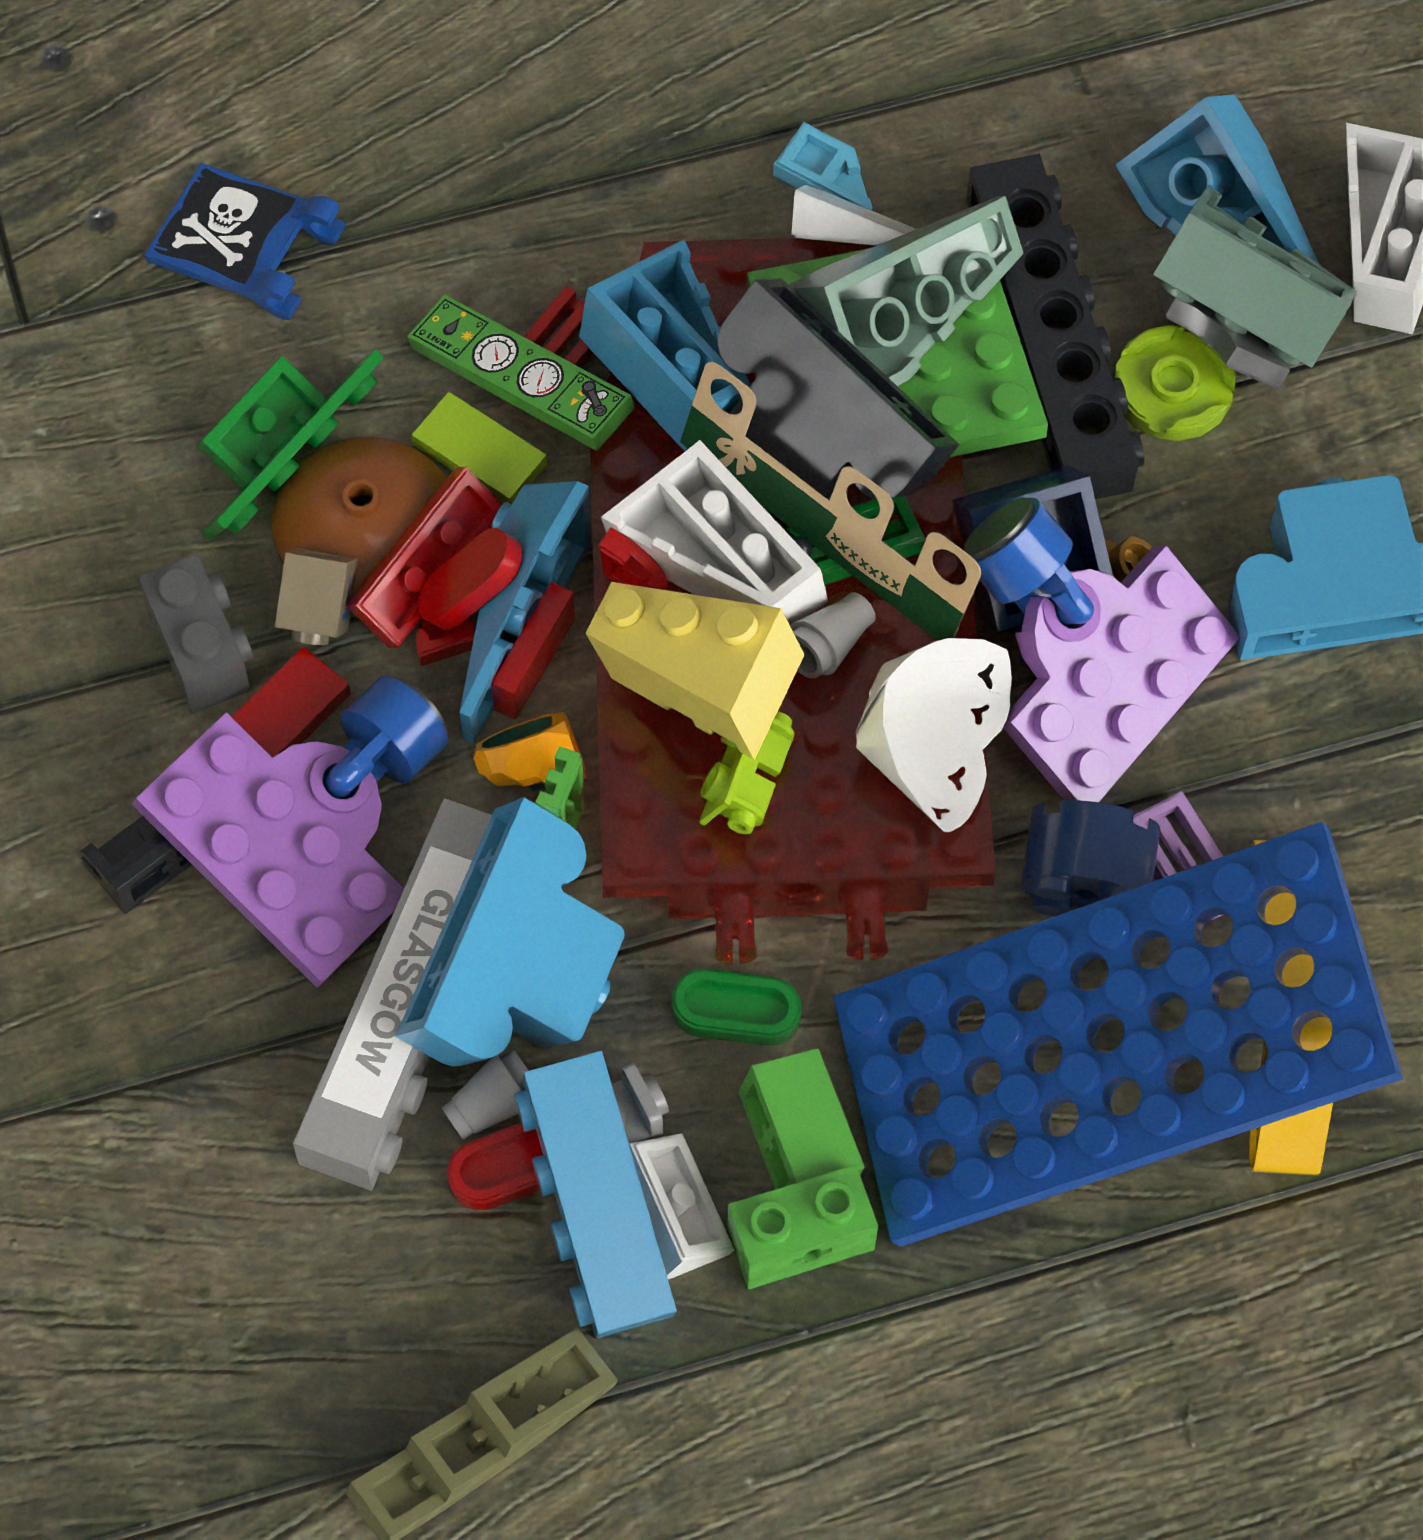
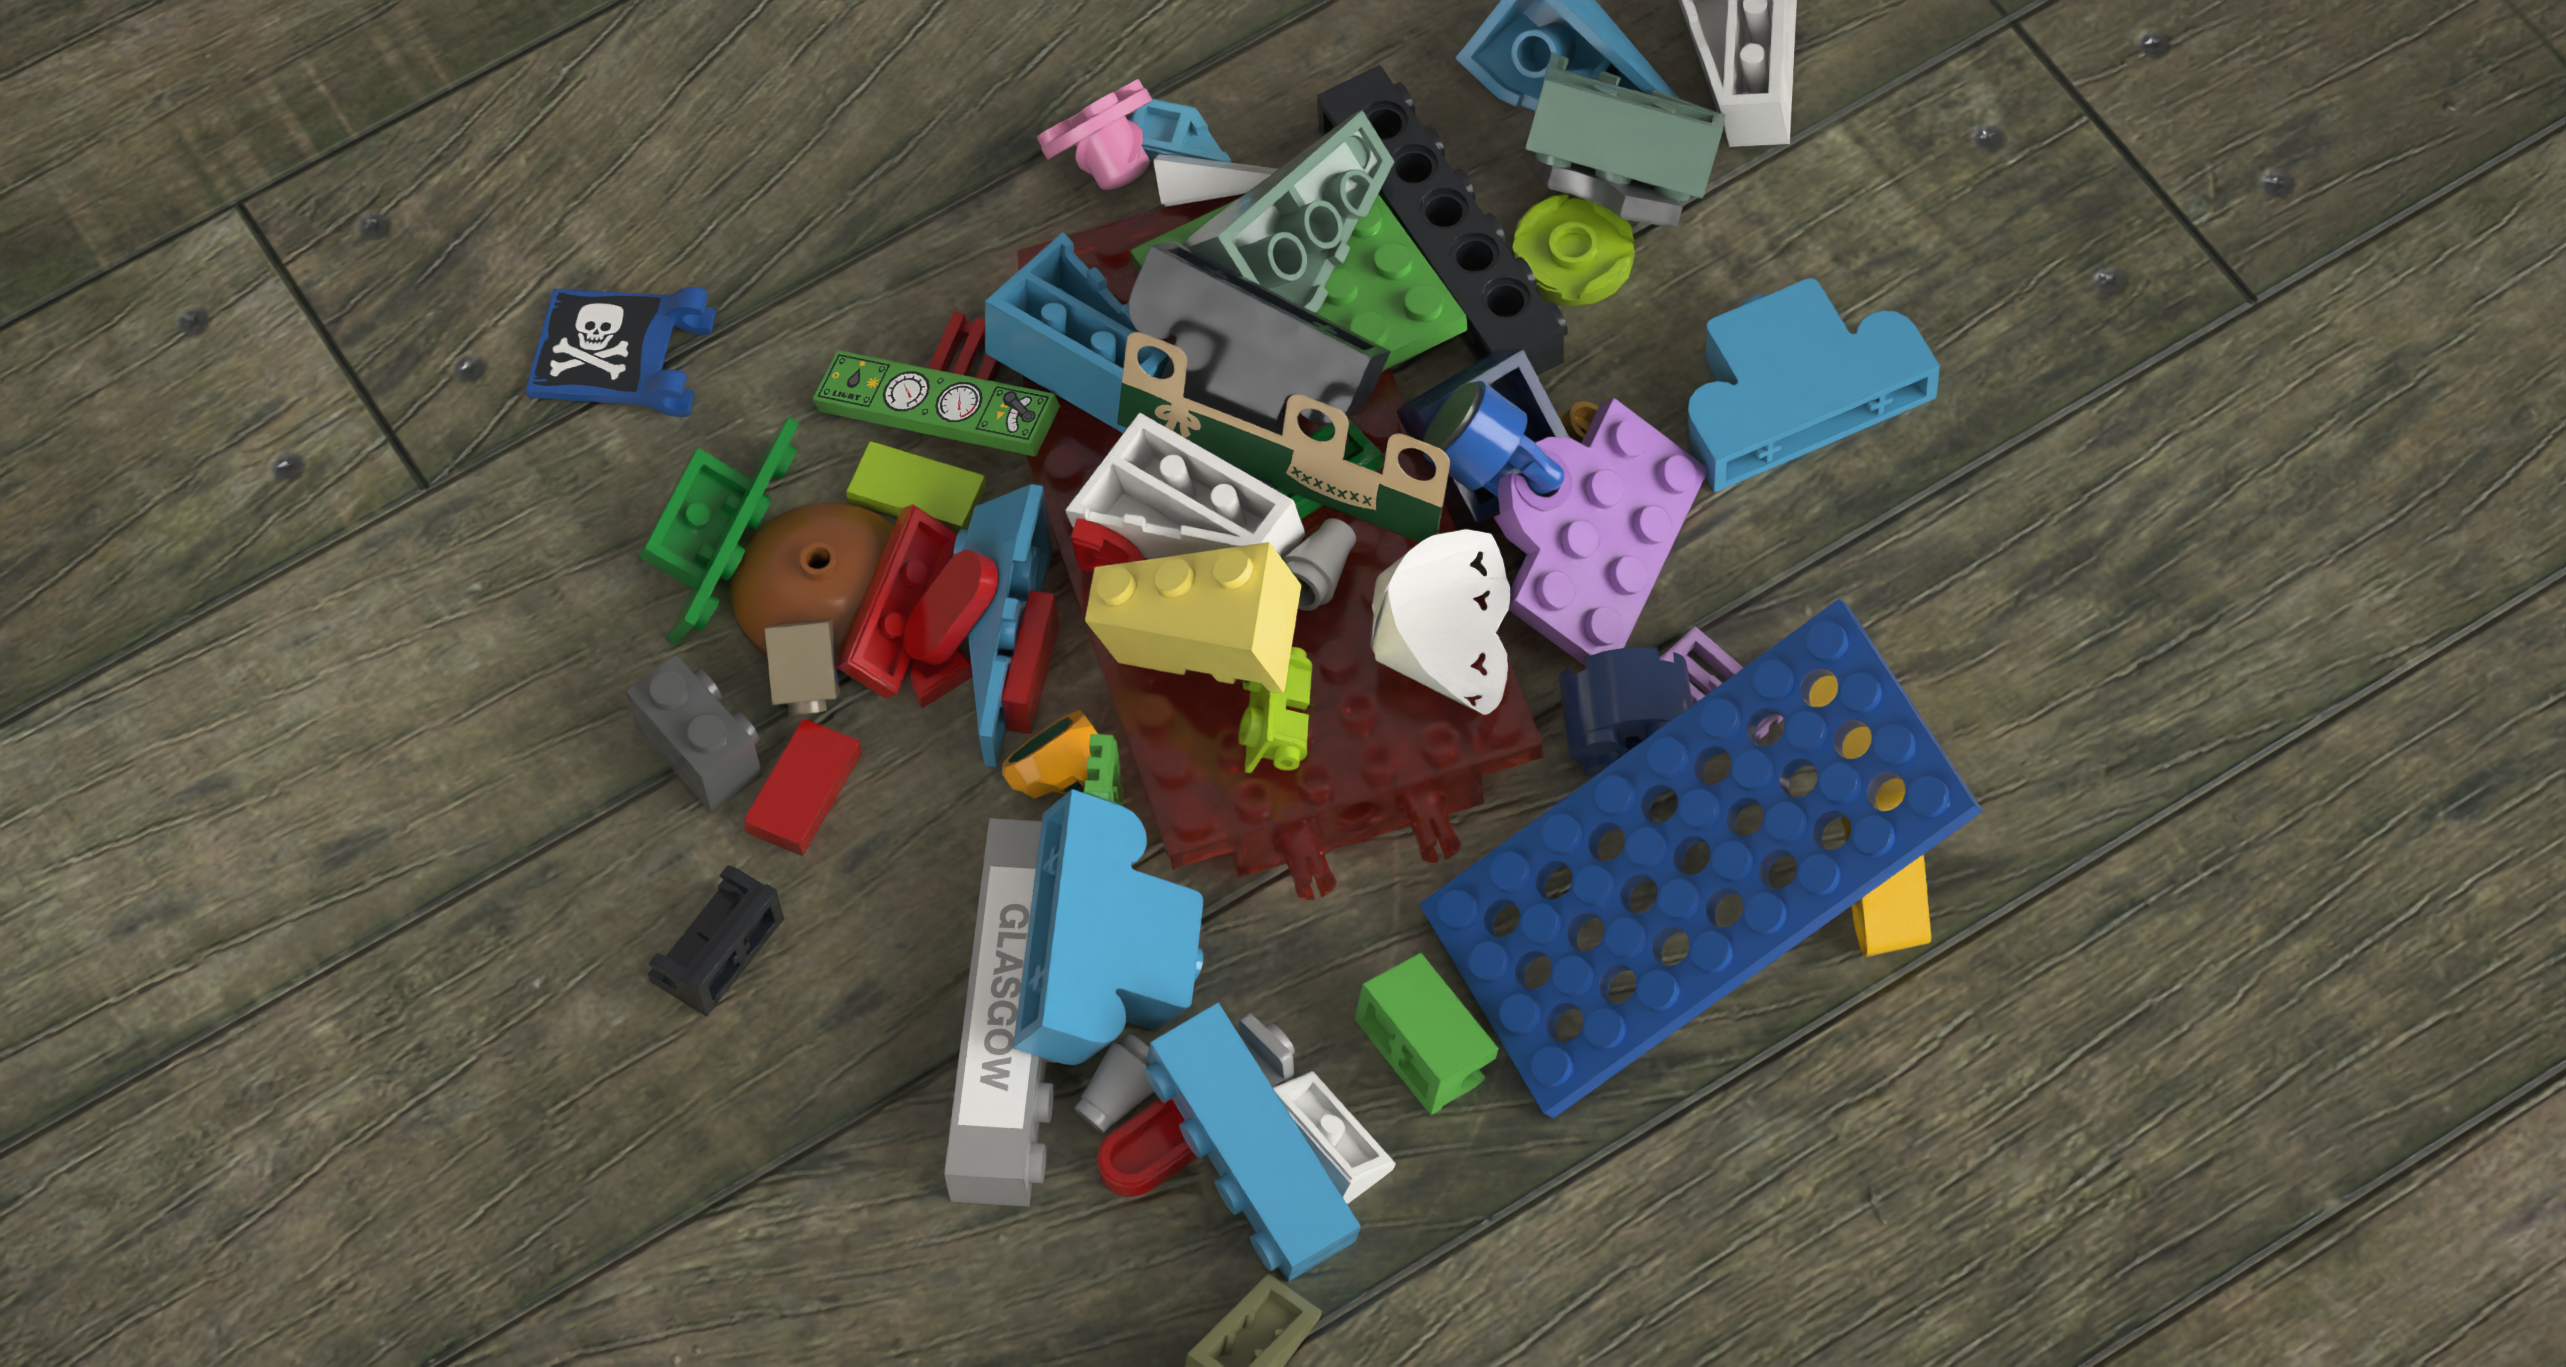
camera: 10 degrees left, 5 degrees down
medium lavender plate [132,676,448,988] -> none
green tile [672,968,802,1046] -> none
bright green brick [727,1164,878,1290] -> none
none -> bright pink plate [1036,79,1152,190]

